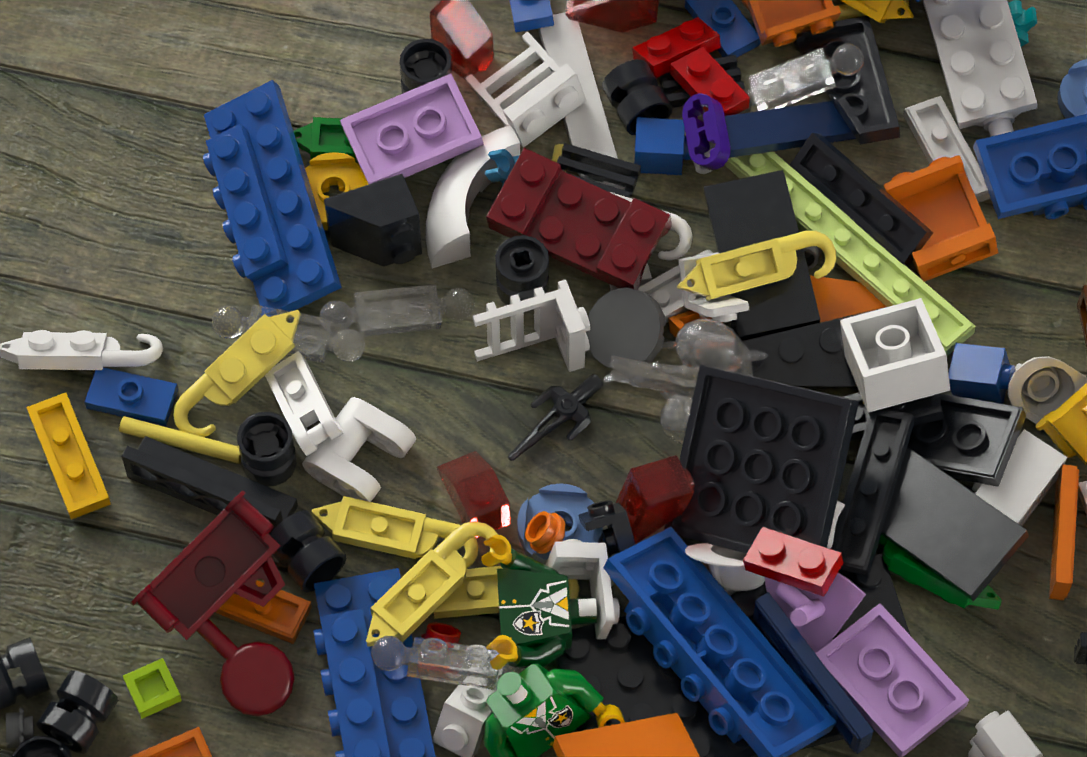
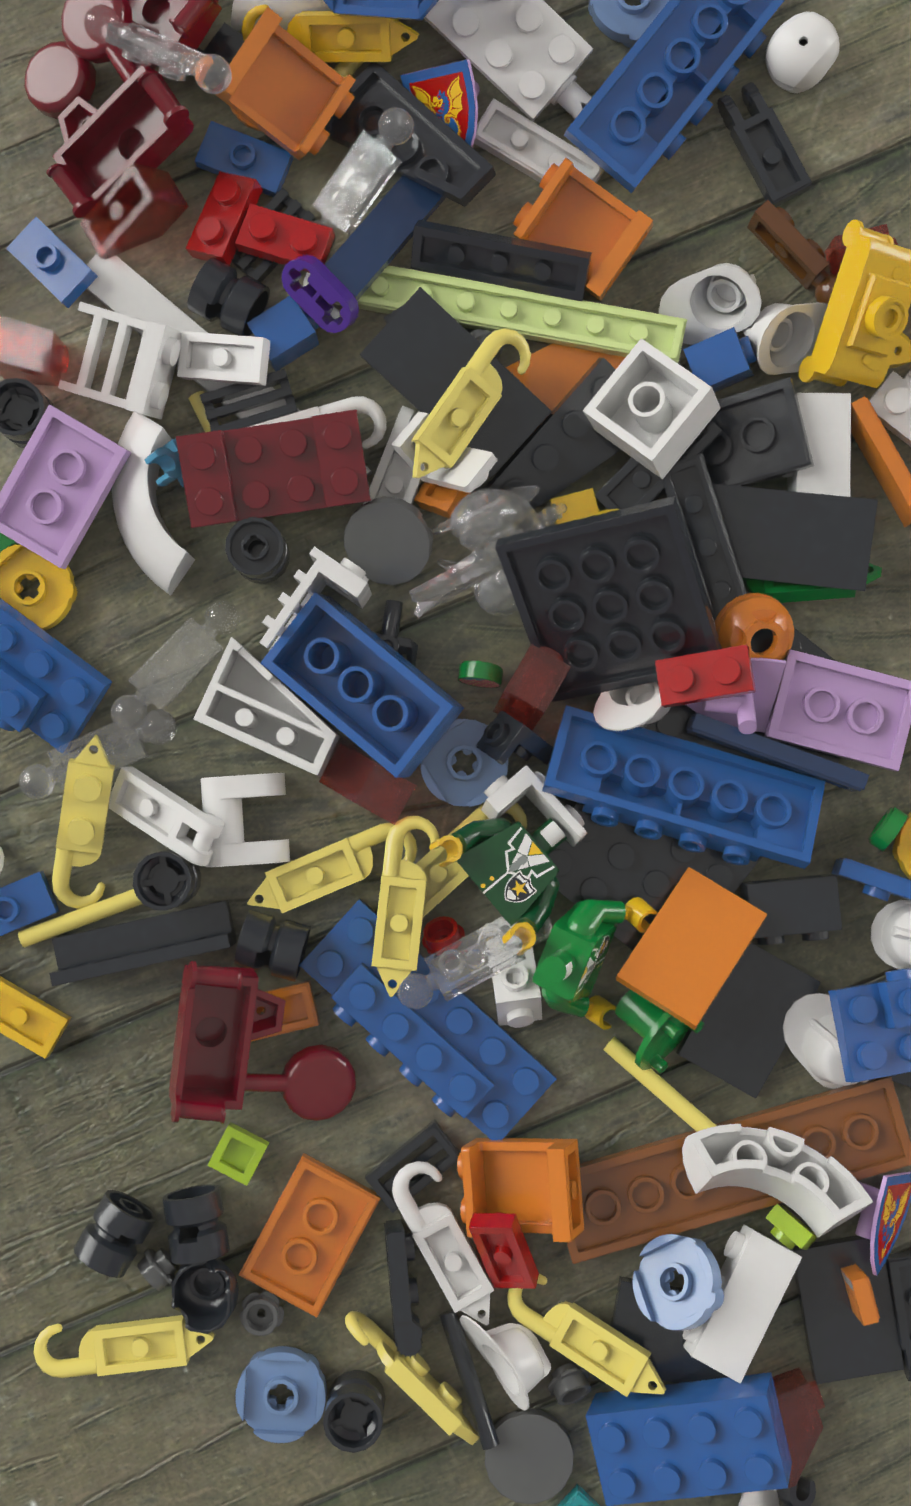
camera: 40 degrees left, 25 degrees up
black slope [324,174,422,267] -> none
orange plate [525,511,565,554] -> none
none -> white plate [177,331,271,386]
none -> white wedge [194,637,340,777]
none -> blue brick [261,592,464,778]
none -> shield [400,59,480,148]
none -> green tile [458,660,503,688]
none -> white piece [659,263,762,345]
none -> orange piece [714,593,794,660]

